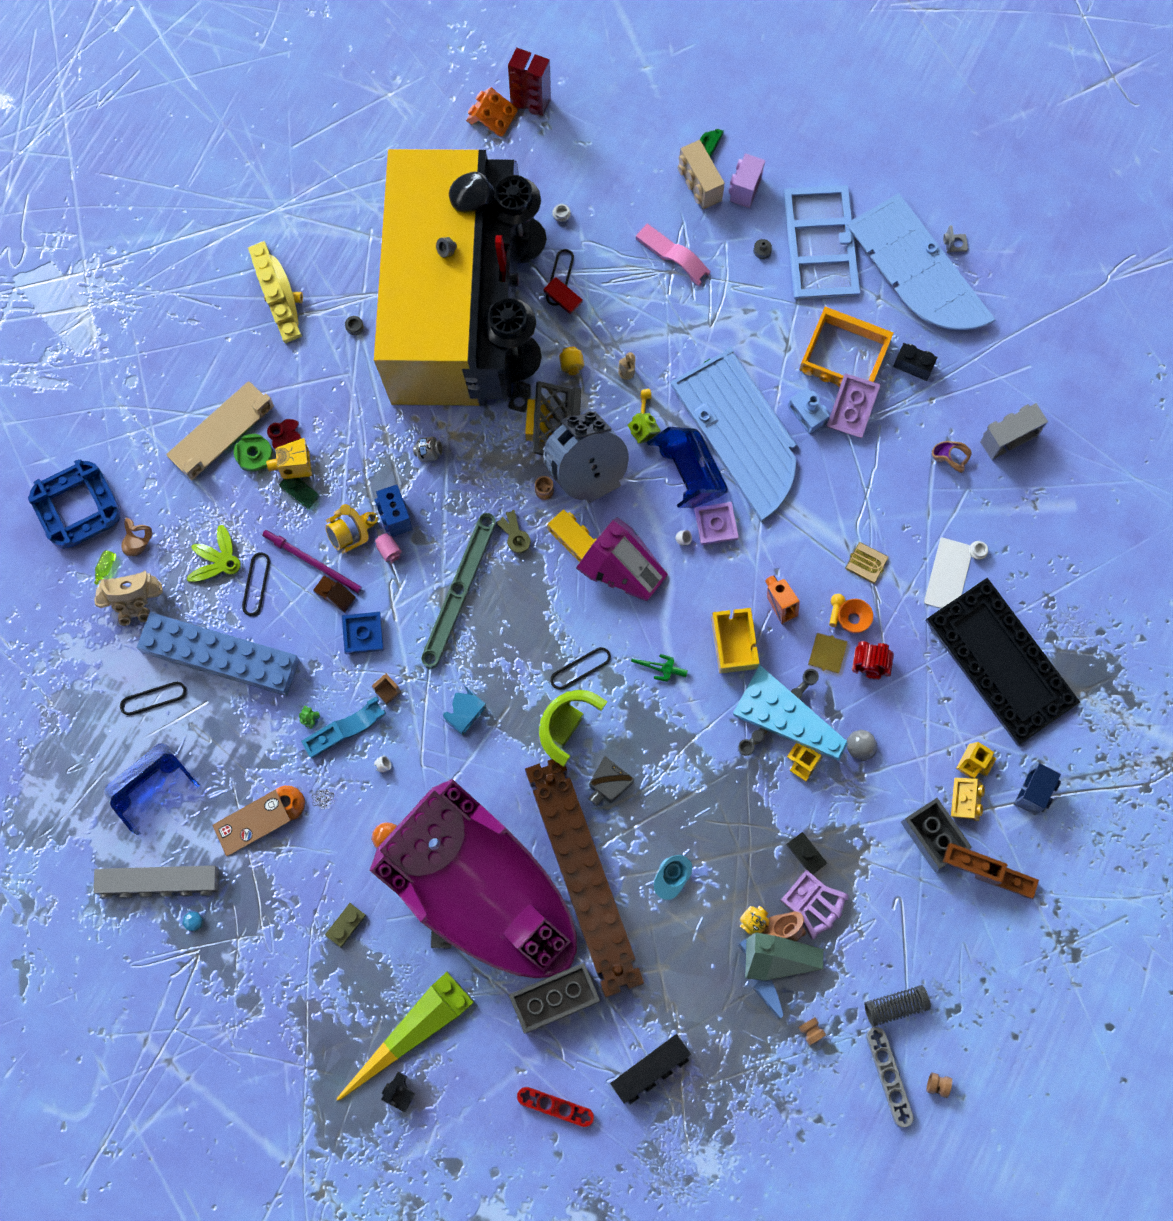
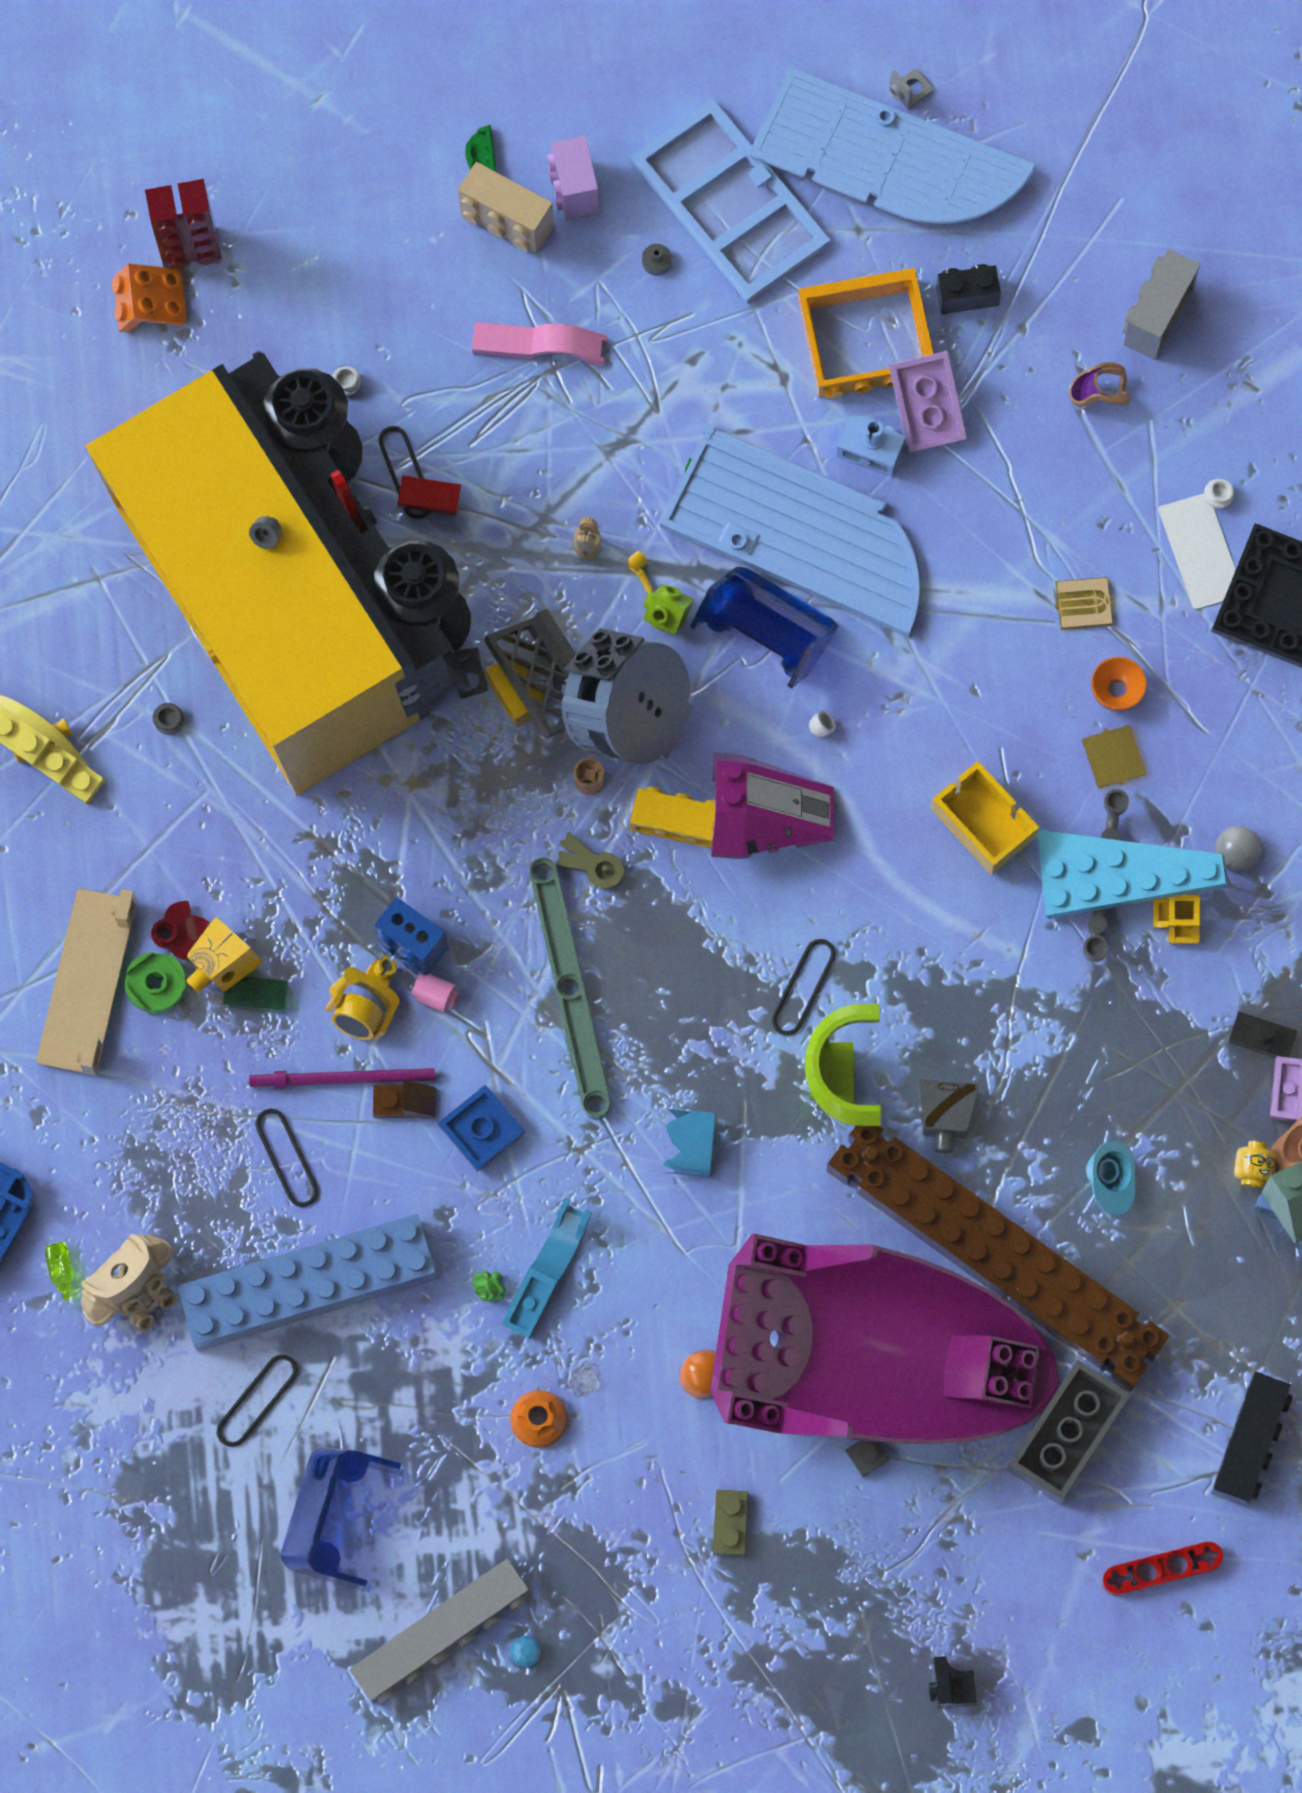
camera: 30 degrees left, 0 degrees up
medium nougat piece [121,518,153,556] -> none
lime plant [187,525,241,582] -> none
medium nougat sticker [212,789,290,857] -> none
lime plate [336,971,474,1101] -> none
medium nougat panel [372,673,401,705] -> none
white hinge [374,755,391,773] -> none
light grey head [413,436,442,462] -> none
black piece [449,171,495,213] -> none
yellow head [559,346,585,376] -> none
green piece [631,654,688,682] -> none
lavender plate [694,502,739,545] -> none
orange torso [765,575,800,624] -> none
yellow bar [829,593,846,627] -> none
red brick [852,641,894,680] -> none

